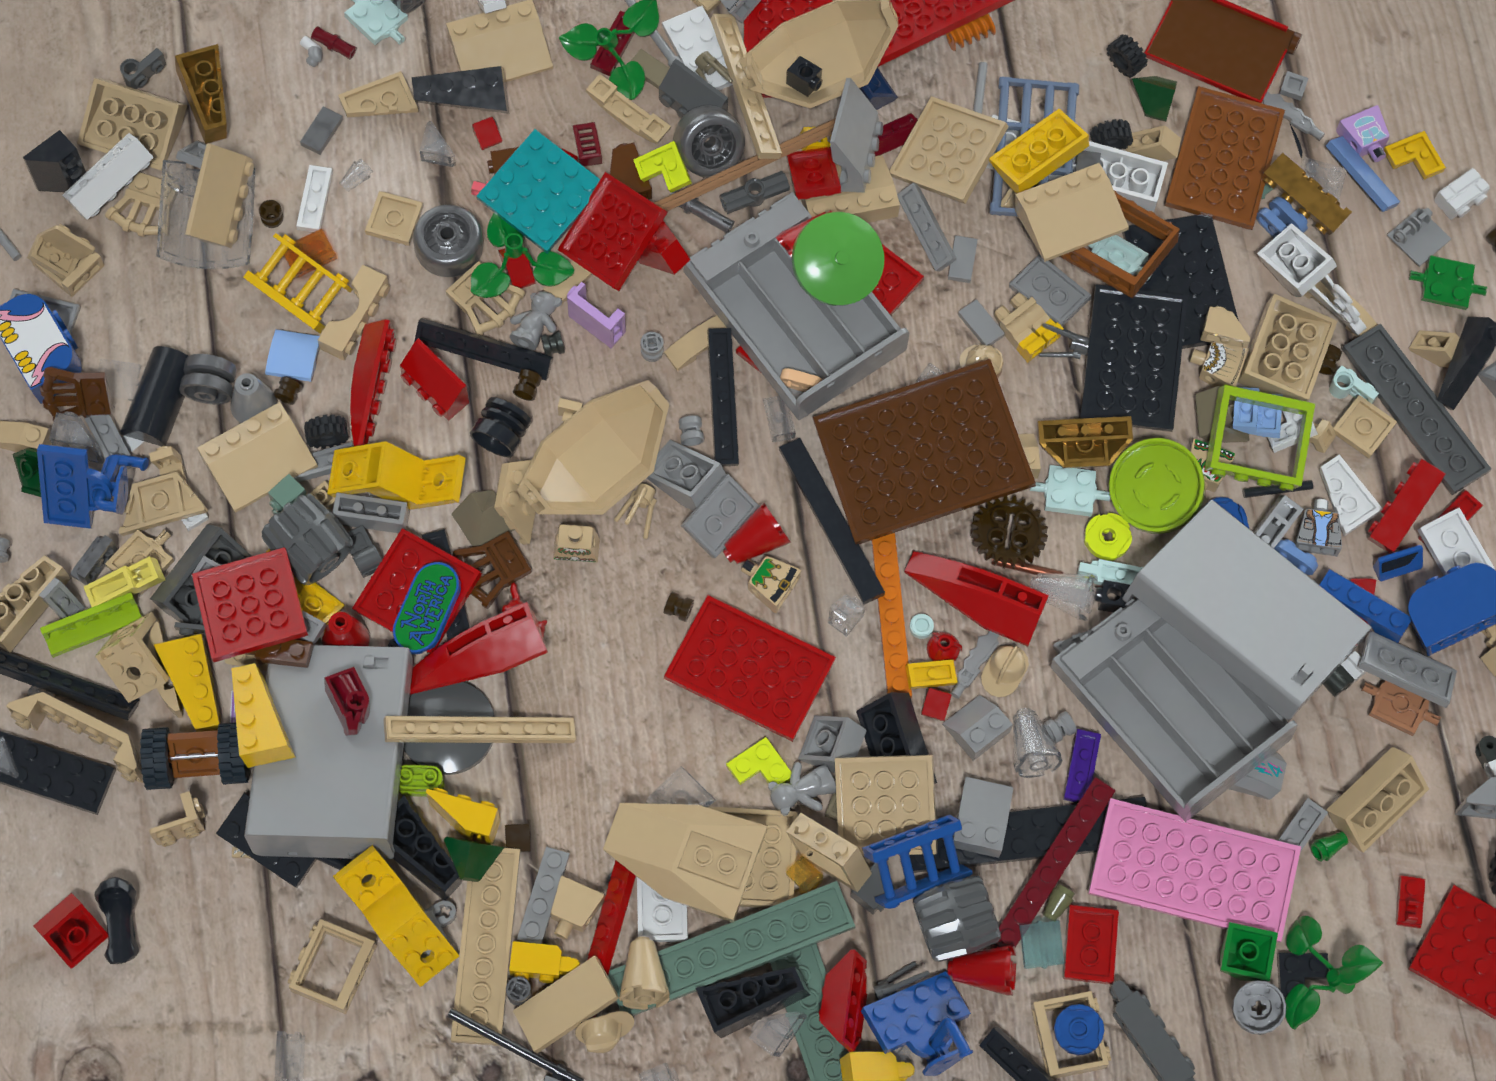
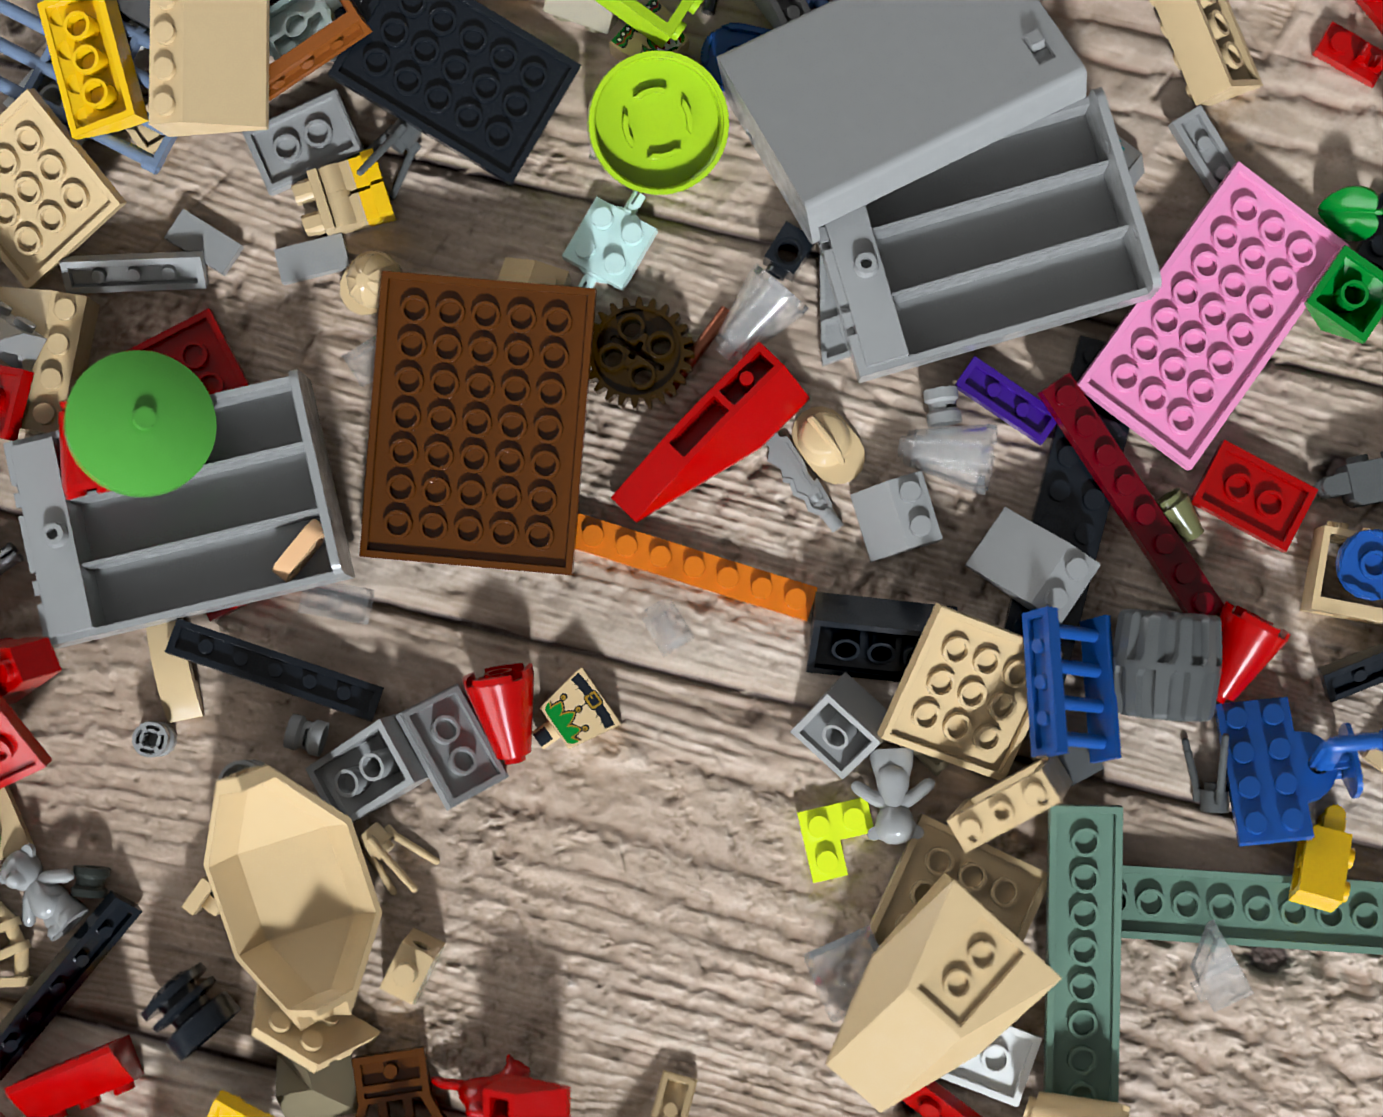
camera: 65 degrees left, 15 degrees up
dark brown wheel [513,369,542,401] -> none
lavender panel [567,282,626,348] -> none
dark brown wheel [663,591,694,622] -> none
red plate [664,595,836,742] -> none
black wedge [695,967,811,1038] -> none
black tile [779,438,885,605] -> none
clear yellow panel [786,856,824,895] -> none
red wedge [819,949,867,1052] -> none
yellow plate [905,660,957,689] -> none
light aqua tile [909,614,934,639] -> none
red slope [921,688,952,721] -> none
red piece [927,632,962,661] -> none
clear light blue piece [1020,920,1064,969] -> none
pearl gold wedge [1037,416,1133,468] -> none
light aqua hinge [1077,559,1143,585] -> none
neon yellow plate [1084,513,1132,561] -> none
green cone [1311,831,1348,862] -> none

